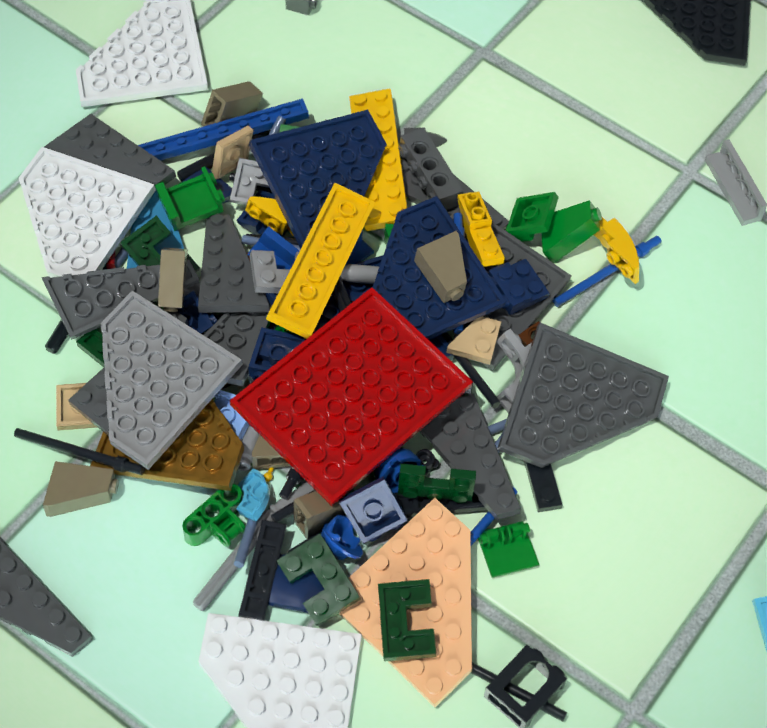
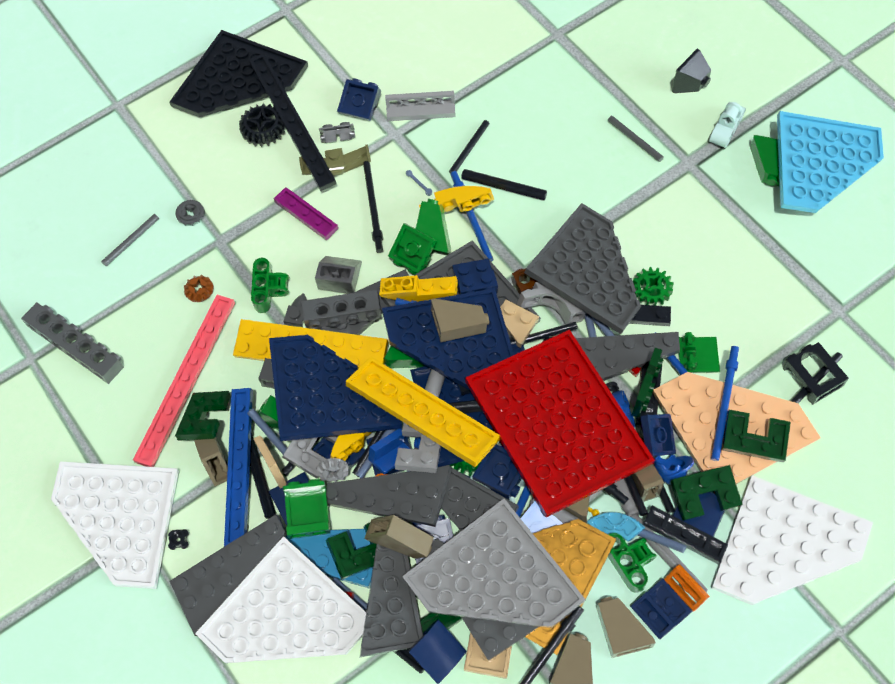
camera: 65 degrees left, 5 degrees up
none -> coral plate [133,294,235,467]
none -> black plate [168,529,189,550]
none -> dark grey gear [175,200,204,226]
none -> dark green plate [175,391,231,441]
none -> dark orange gear [184,274,214,302]
none -> black gear [239,103,286,147]
none -> black plate [249,53,336,191]
none -> green piece [251,257,289,313]
none -> magenta plate [273,187,339,241]
none -> olive plate [299,144,371,176]
none -> flat silver slope [315,256,362,293]
none -> light grey gear [316,458,349,483]
none -> hinge [319,122,355,143]
none -> dark blue plate [337,78,381,121]
none -> black bar [363,161,383,253]
none -> sand blue hinge [406,170,432,196]
none -> dark blue slope [408,619,467,684]
none -> black bar [449,120,490,174]
none -> black axle [461,169,547,200]
none -> dark tan slope [596,597,656,658]
none -> dark blue slope [630,578,693,640]
none -> green gear [633,267,674,306]
none -> orange tile [664,564,710,612]
none -> blue bar [711,346,739,461]

